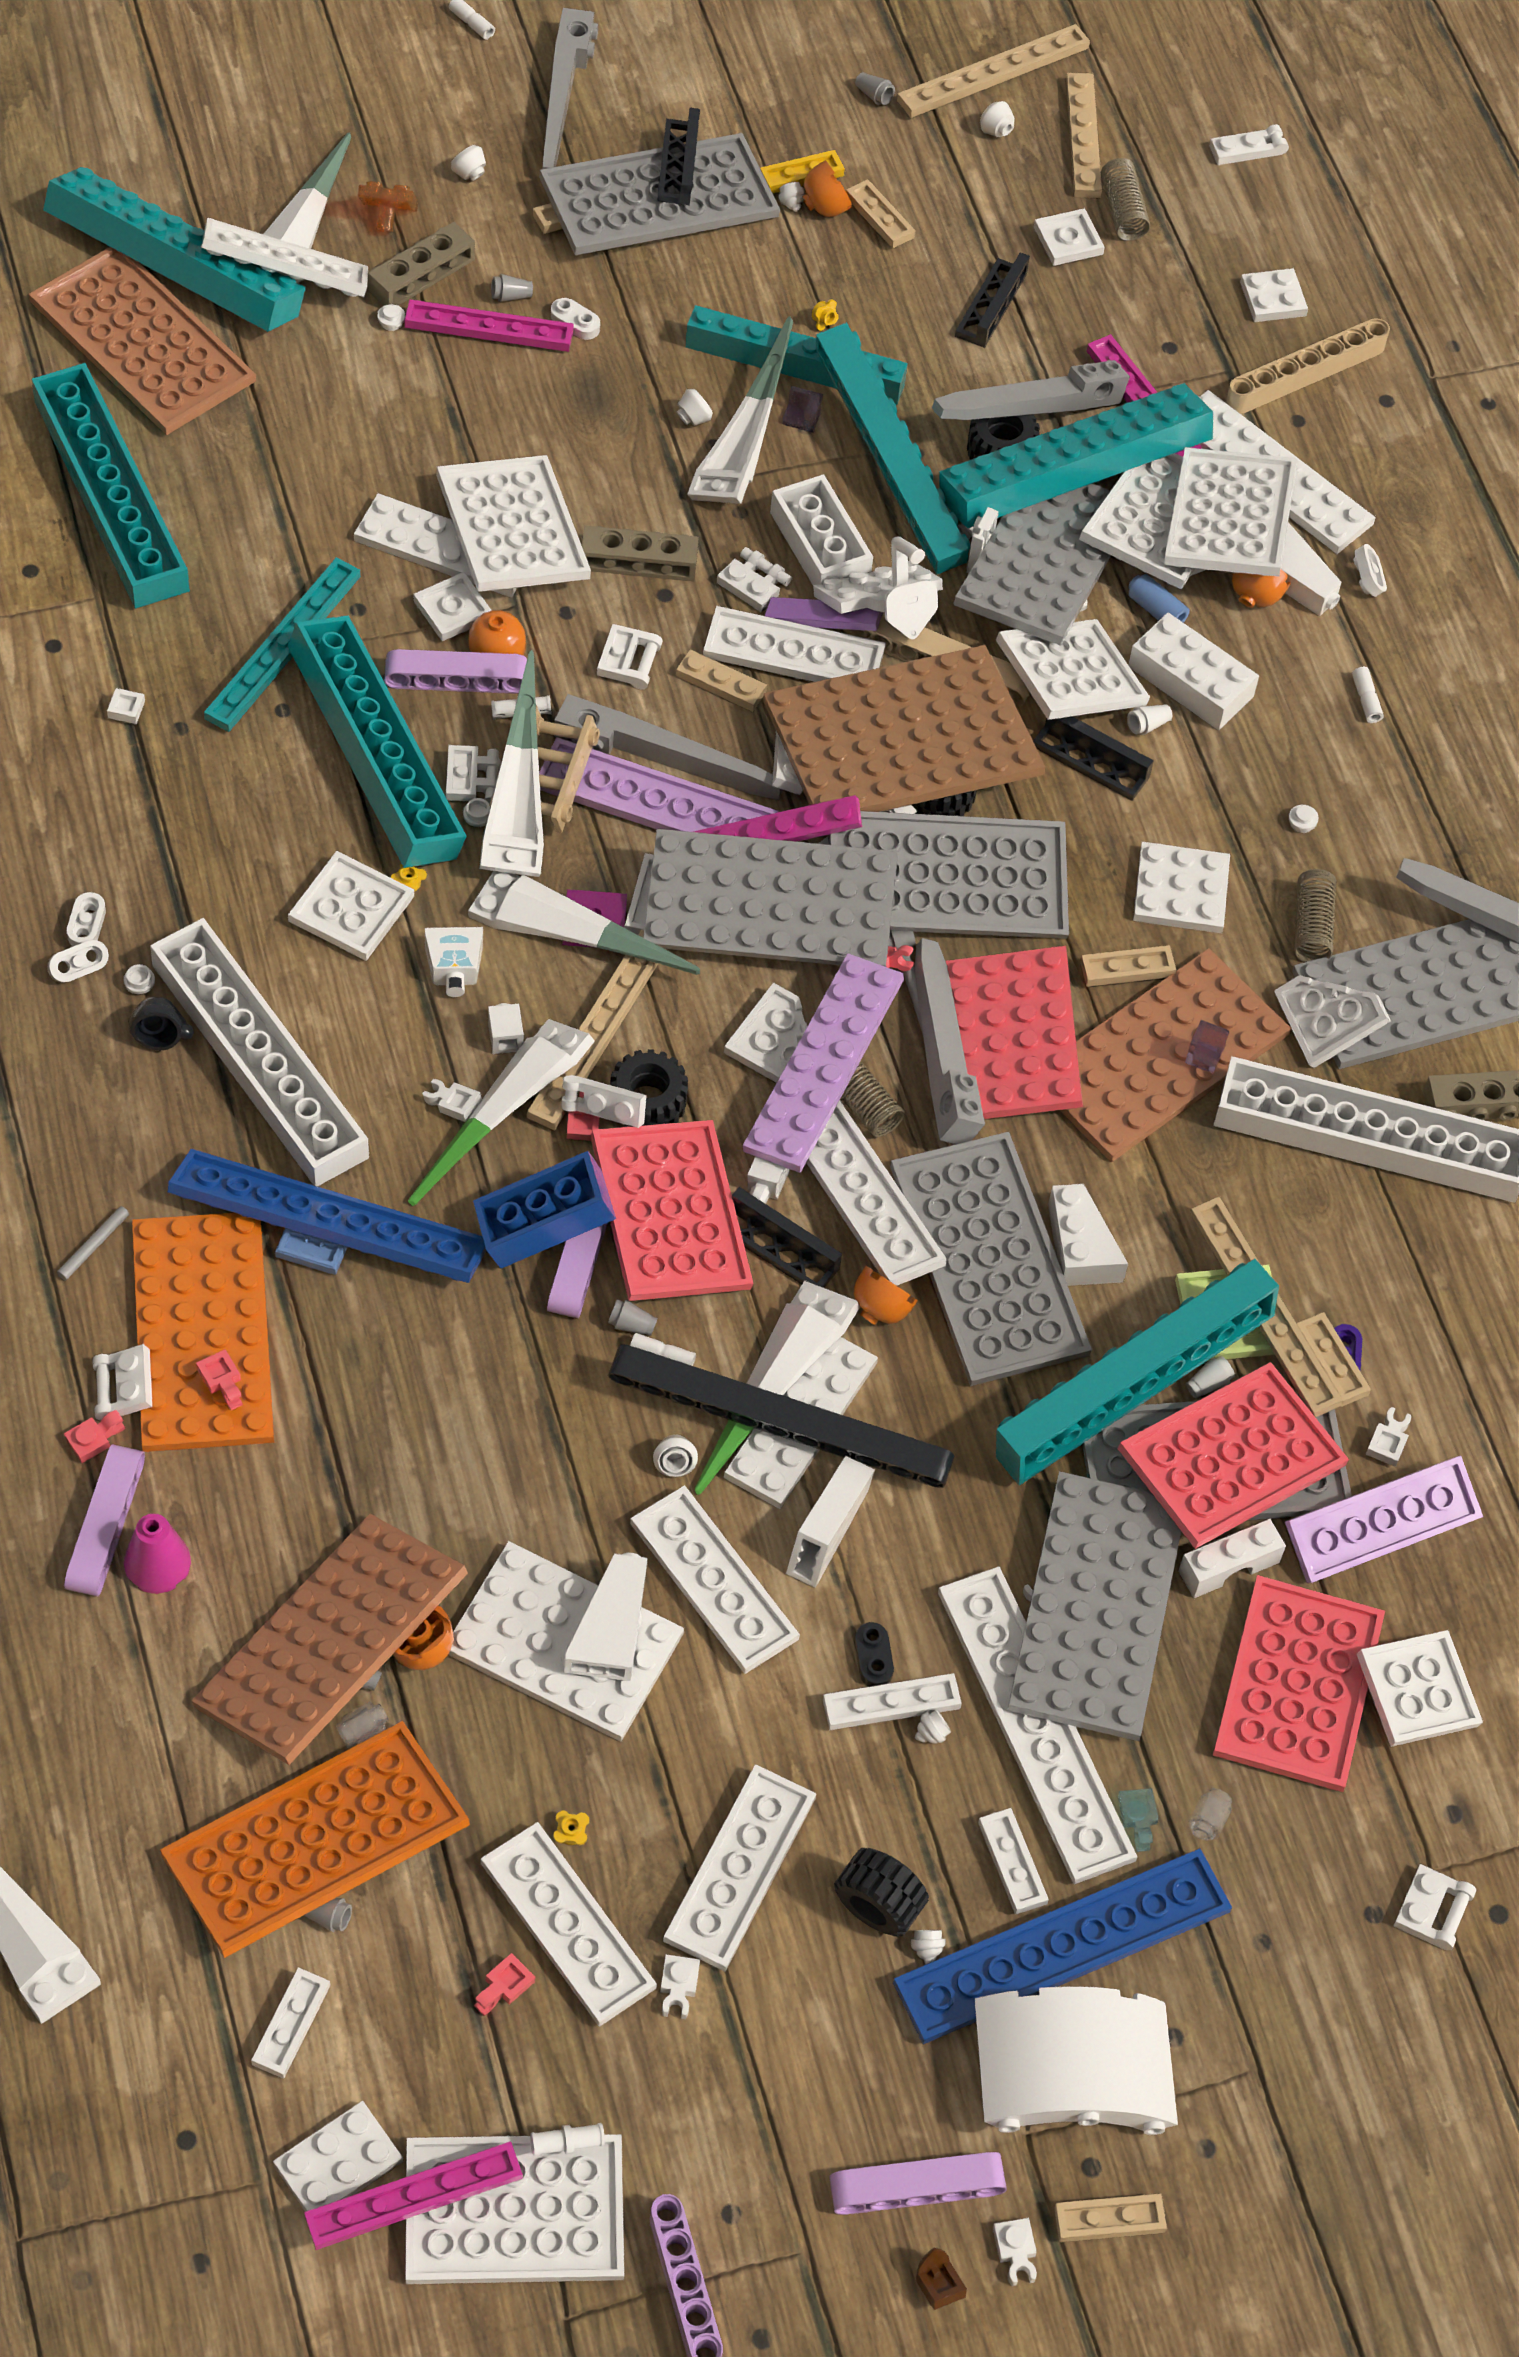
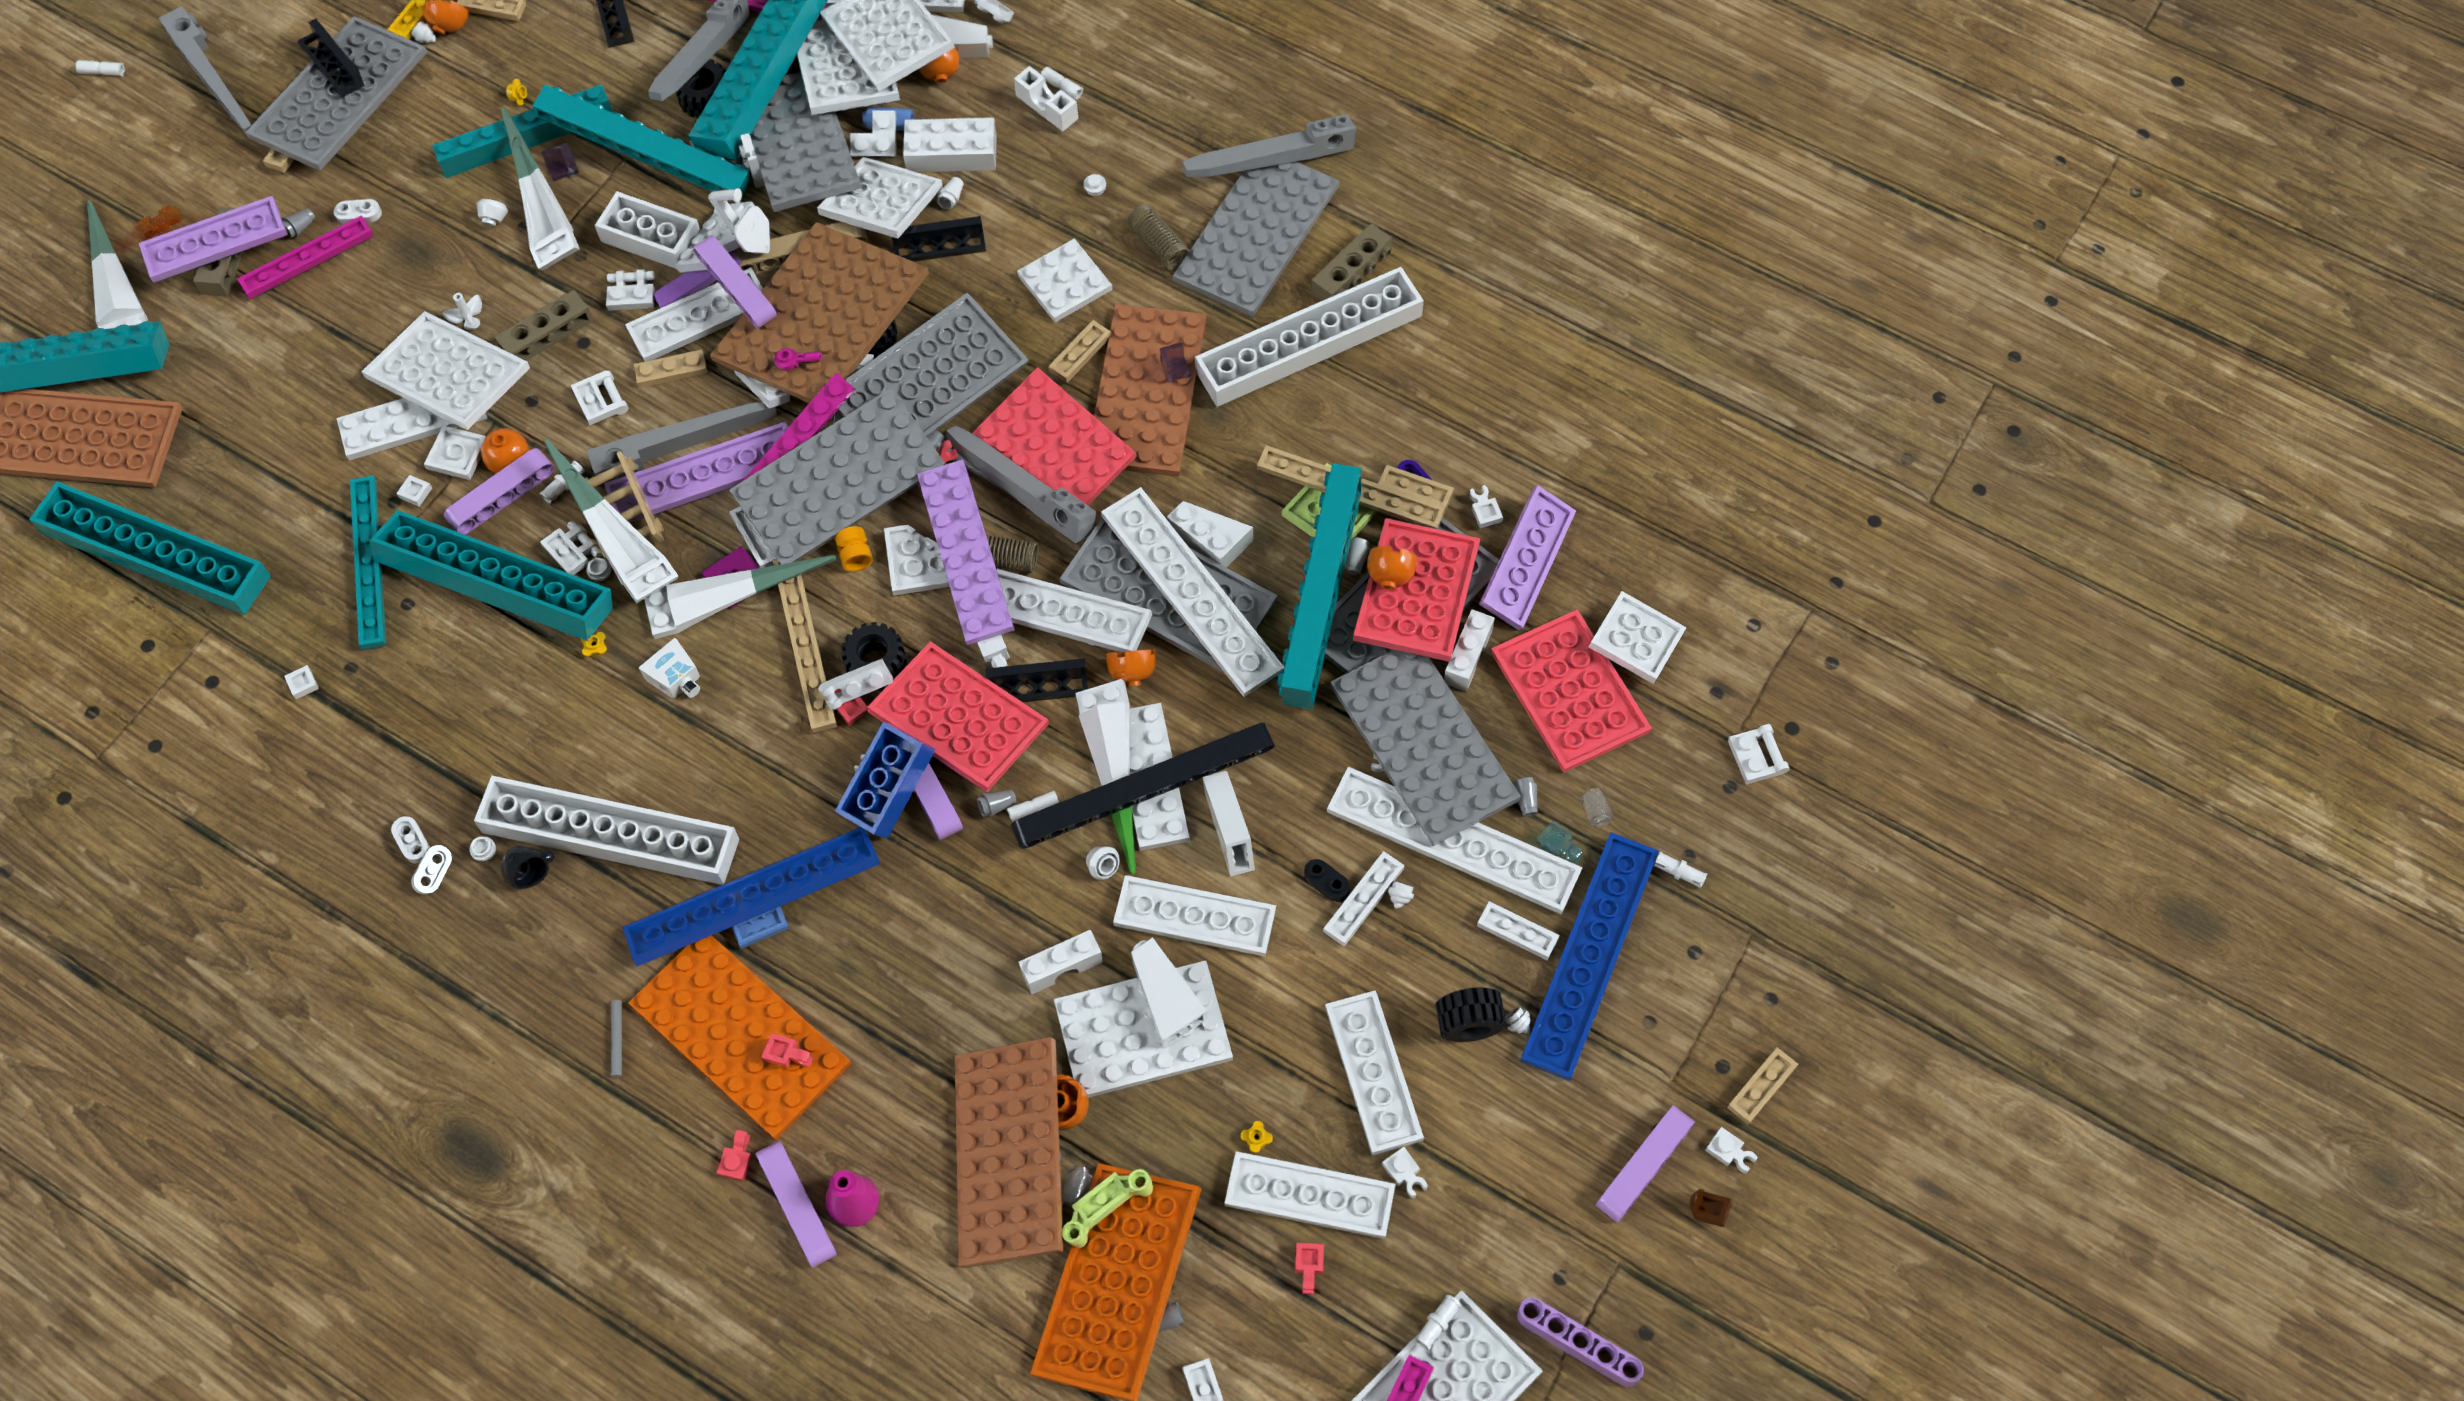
camera: 35 degrees left, 5 degrees up
white plate [93,1344,152,1420] -> none
white plate [202,218,368,297] -> none
white plate [288,851,414,961] -> none
white plate [378,304,405,331] -> none
white plate [408,1019,594,1206] -> none
white plate [422,1079,482,1122] -> none
white cone [451,145,486,181] -> none
white brick [488,1003,524,1054] -> none
white panel [975,1987,1178,2135] -> none
white plate [1274,975,1391,1068] -> none
none -> lavender plate [139,196,288,283]
none -> white plate [396,475,432,507]
none -> white plant [442,293,482,330]
none -> lavender beam [692,235,777,329]
none -> dark pink plate [774,348,822,371]
none -> light orange wheel [834,526,873,572]
none -> white plate [850,111,896,157]
none -> white arch [1014,66,1078,131]
none -> white arch [1019,930,1103,995]
none -> yellowish green plate [1062,1169,1153,1248]
none -> white plate [1101,487,1284,697]
none -> orange cylinder [1367,546,1417,590]
none -> light grey cone [1513,777,1538,816]
none -> white pin [1653,851,1707,888]

